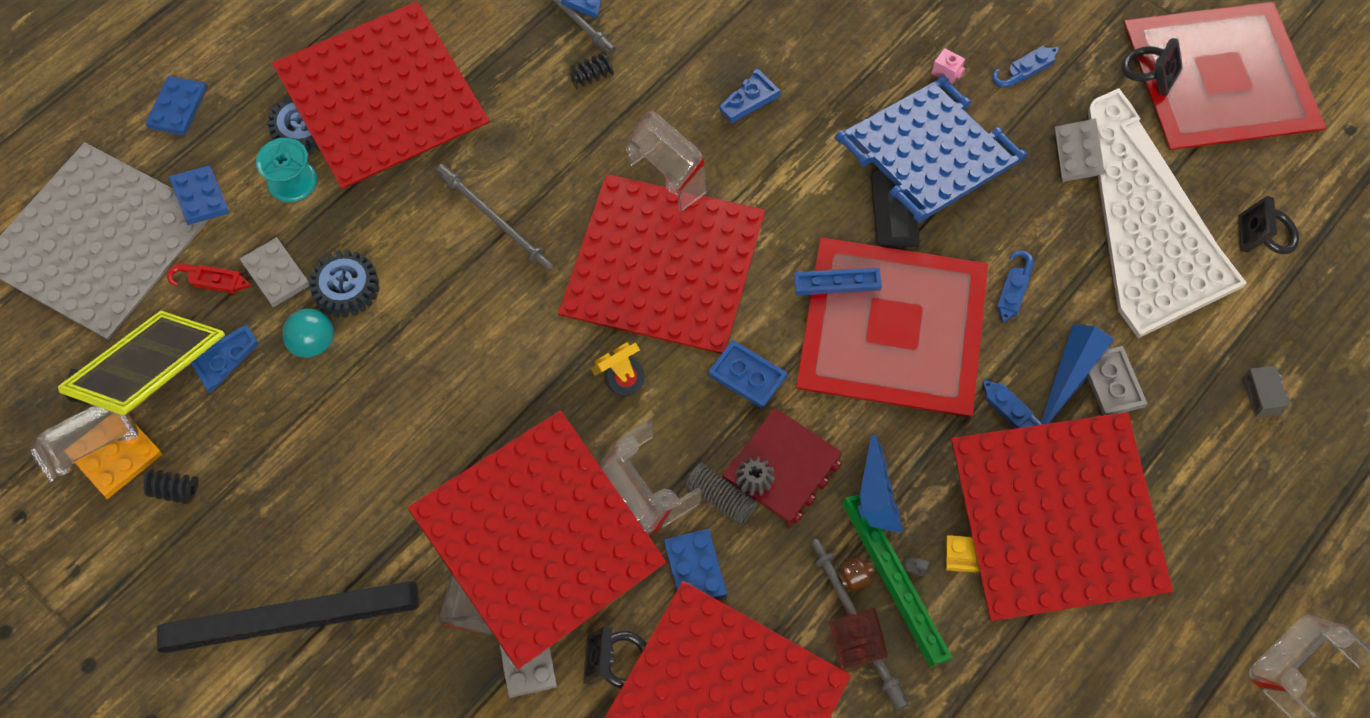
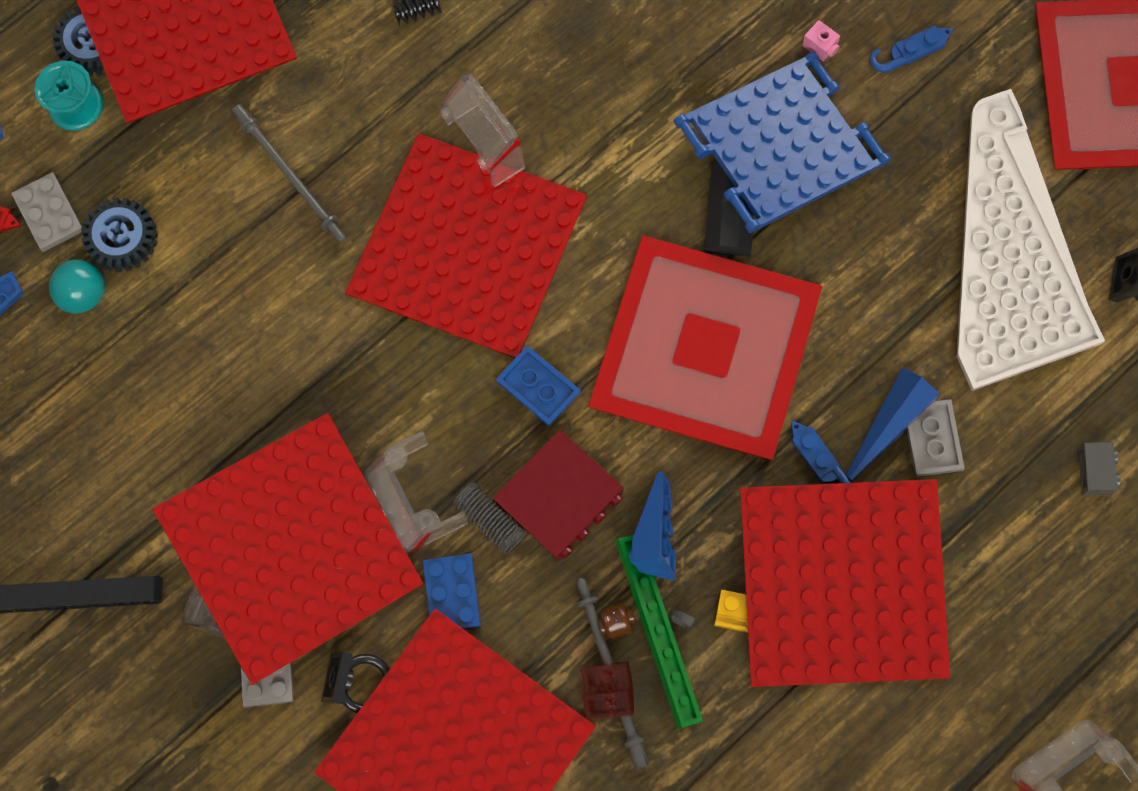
camera: 10 degrees right, 10 degrees up
plate [590,342,645,396] -> none
blue wing [719,68,780,124] -> none
dark grey gear [735,456,775,497] -> none
blue plate [793,268,882,295] -> none
blue plate [996,250,1034,323] -> none
light grey plate [1055,119,1105,182] -> none
black tile [1121,38,1183,96] -> none

